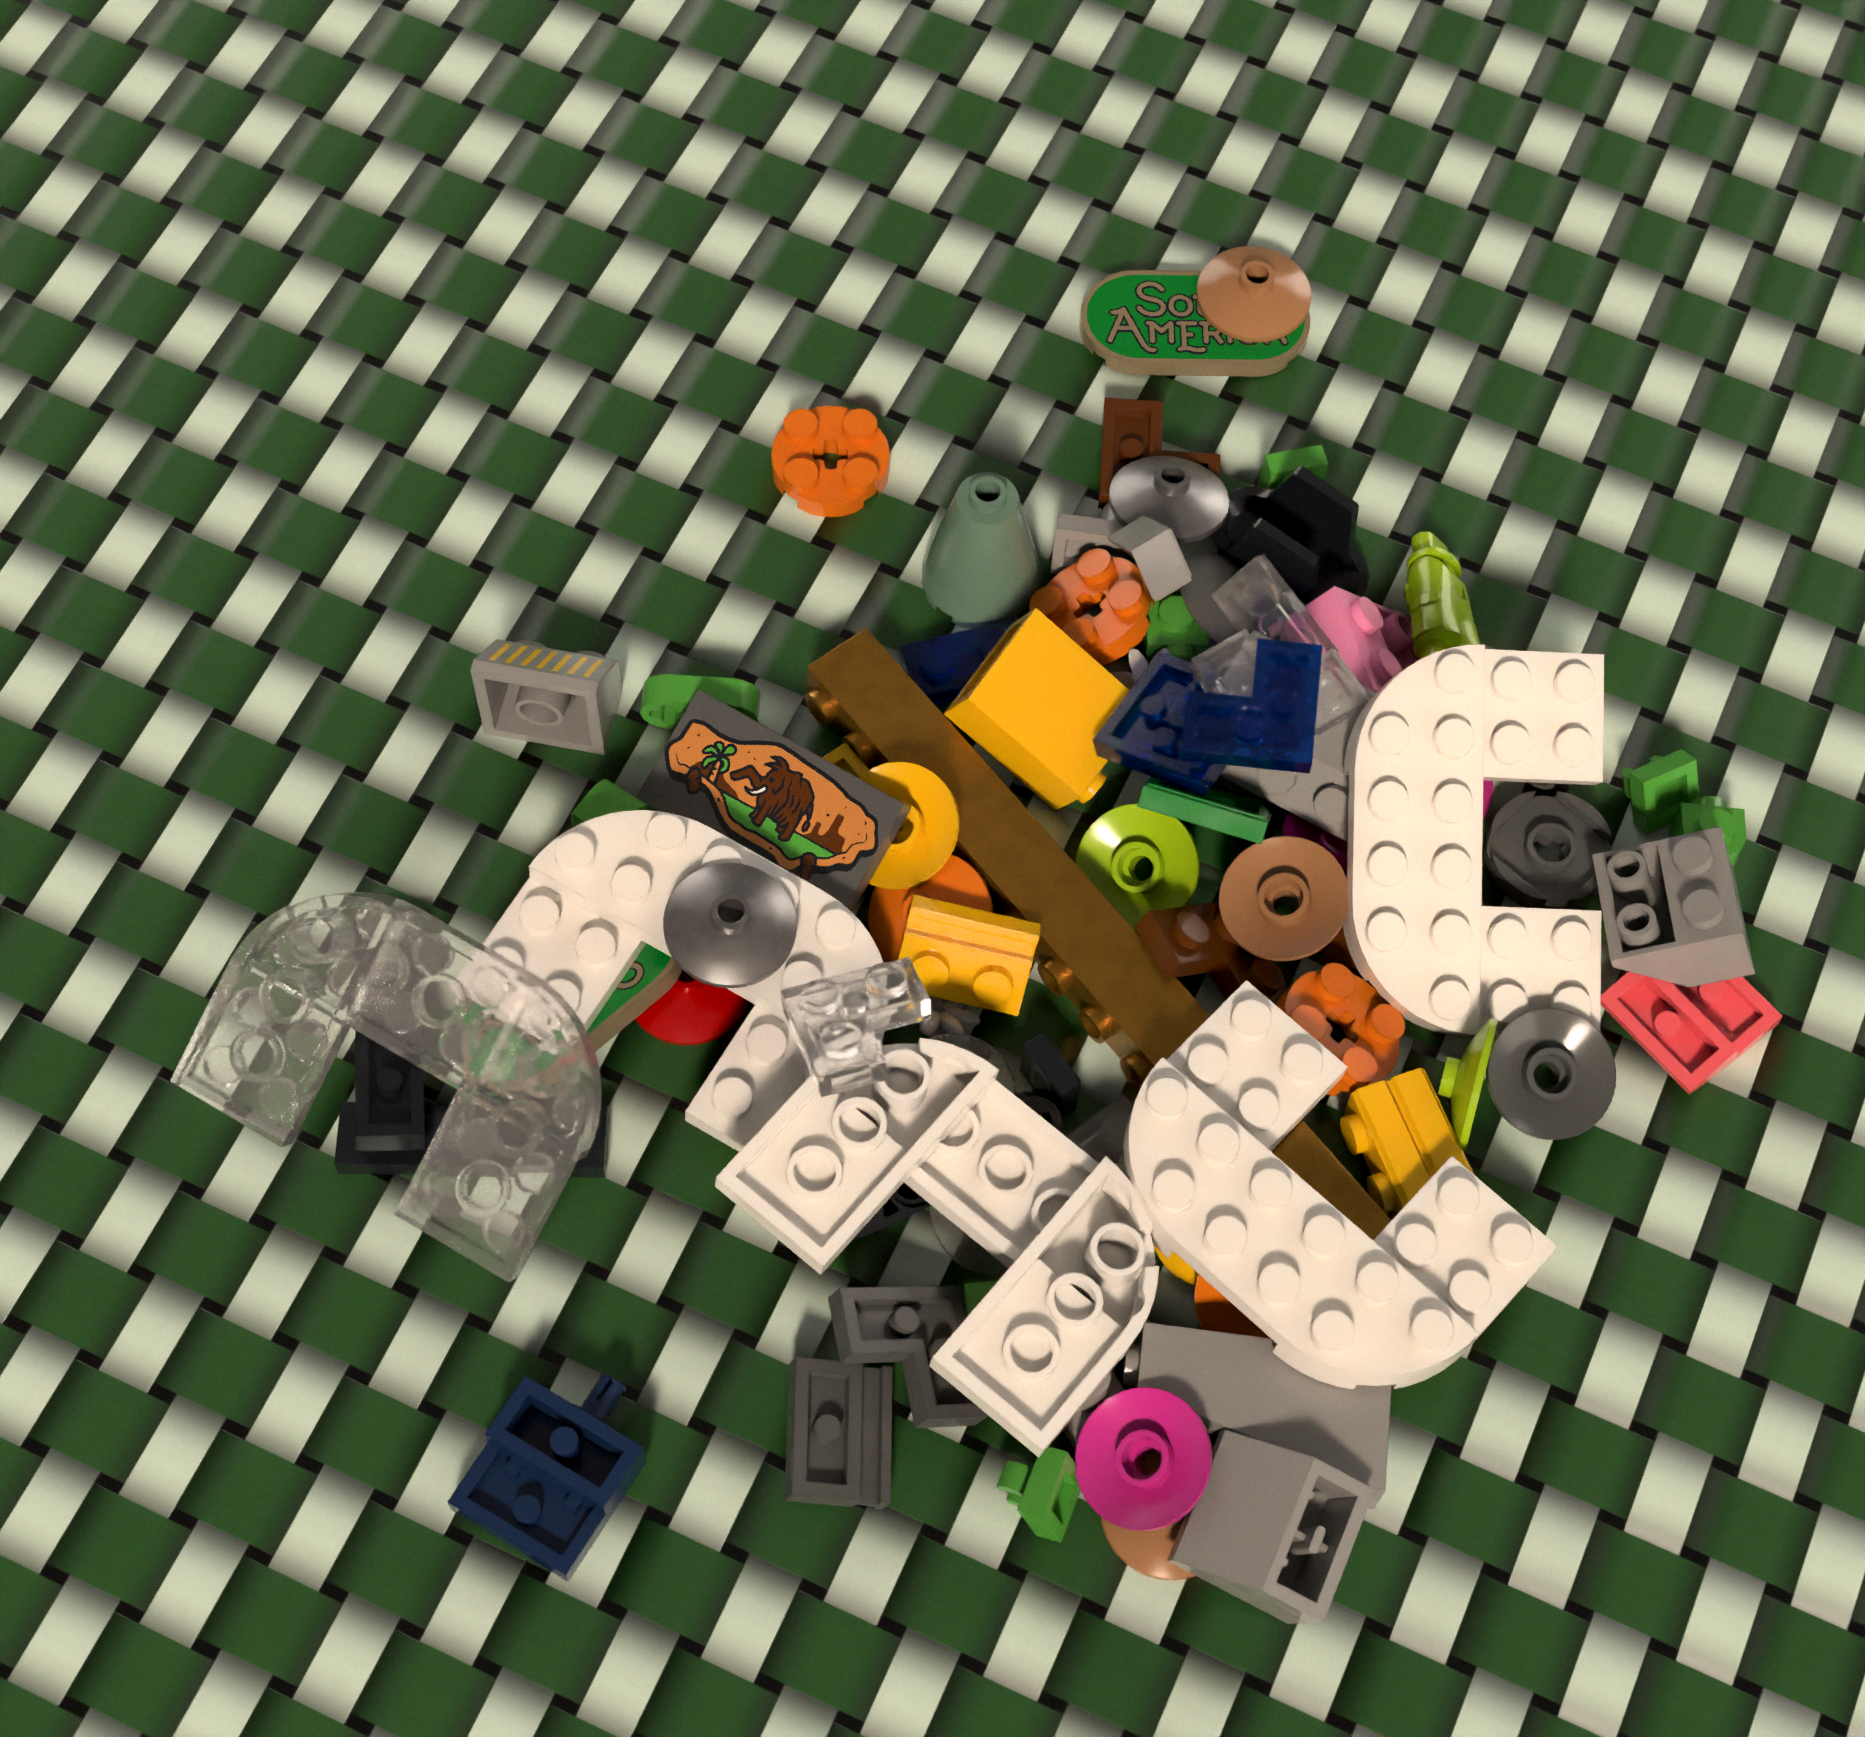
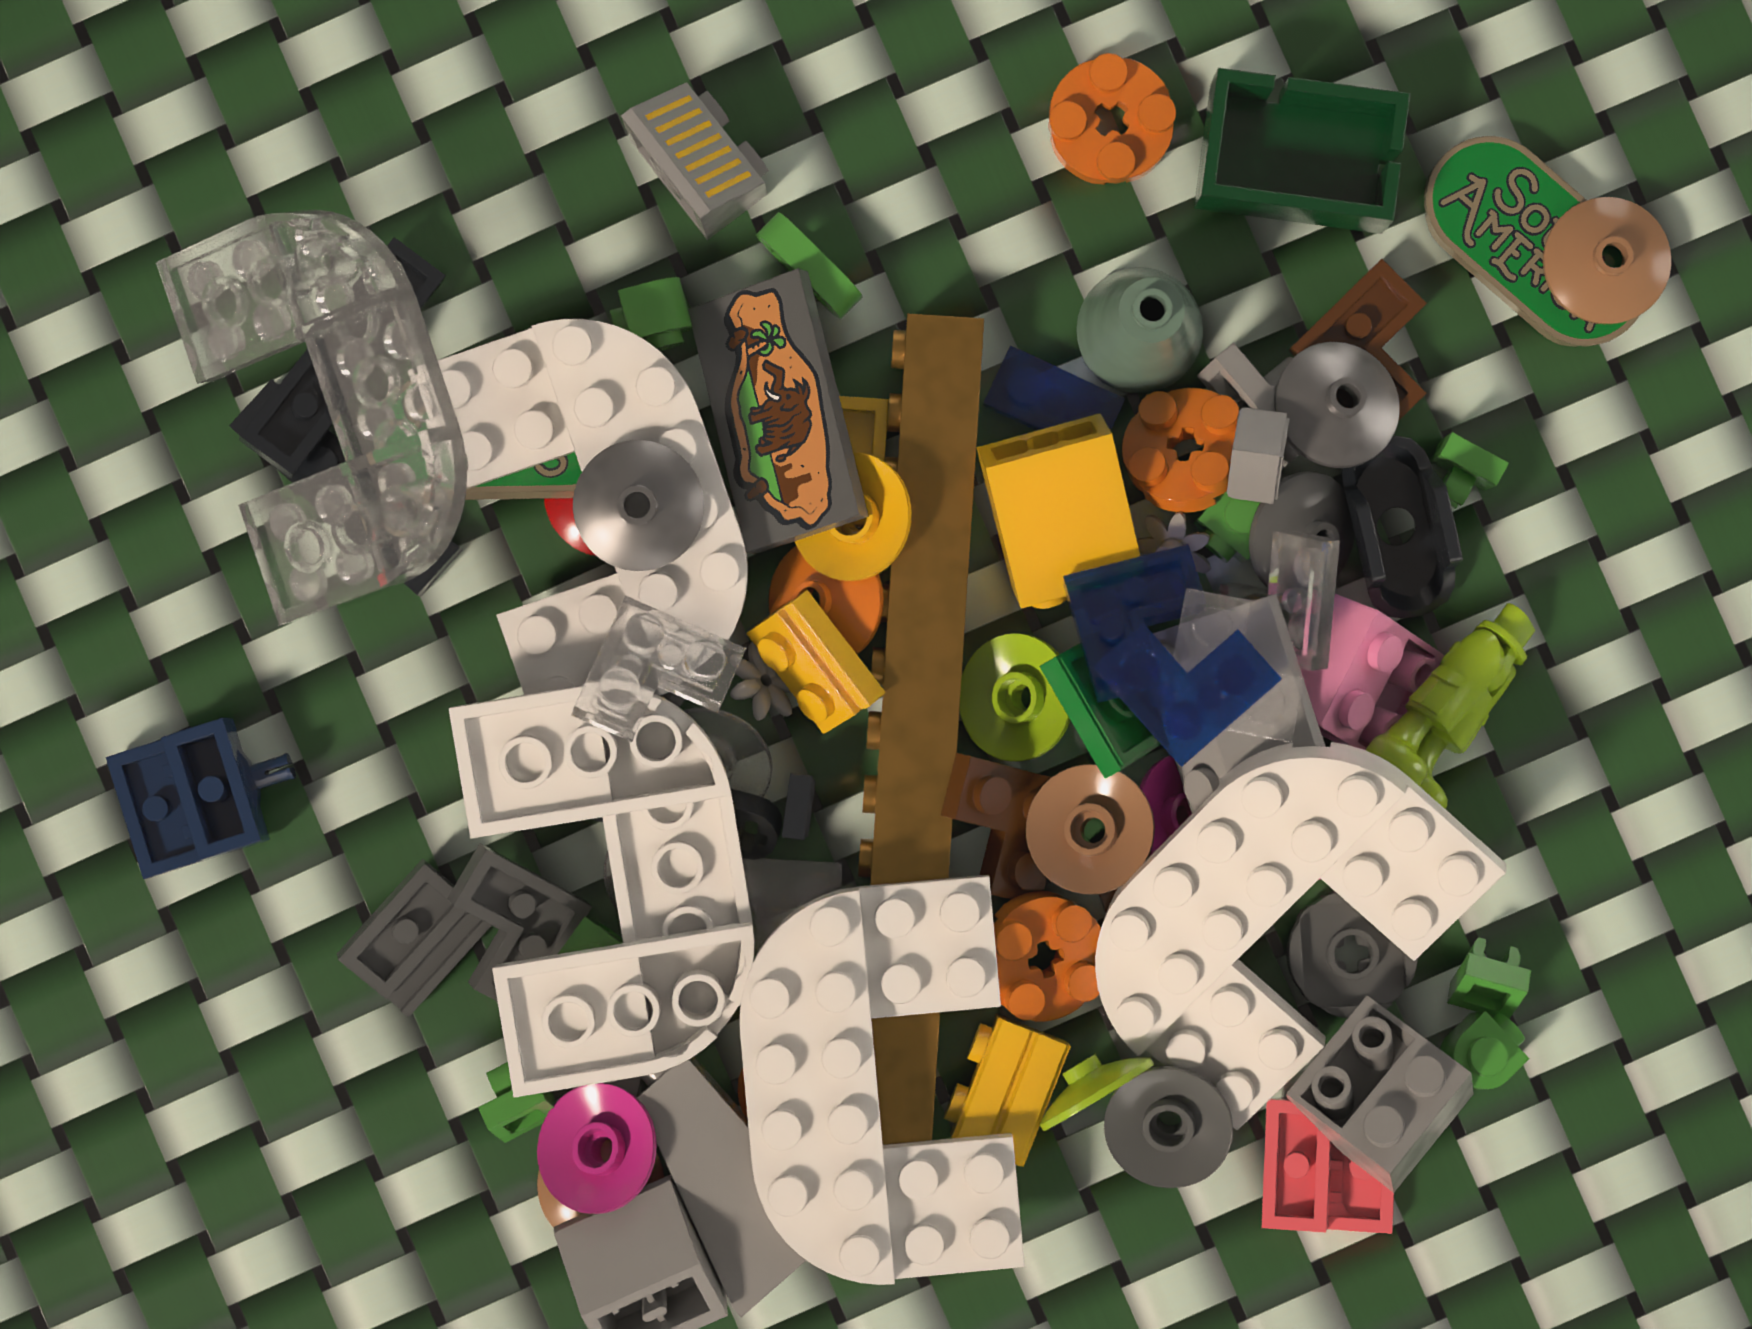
camera: 45 degrees right, 25 degrees up
none -> dark green piece [1194,68,1410,234]

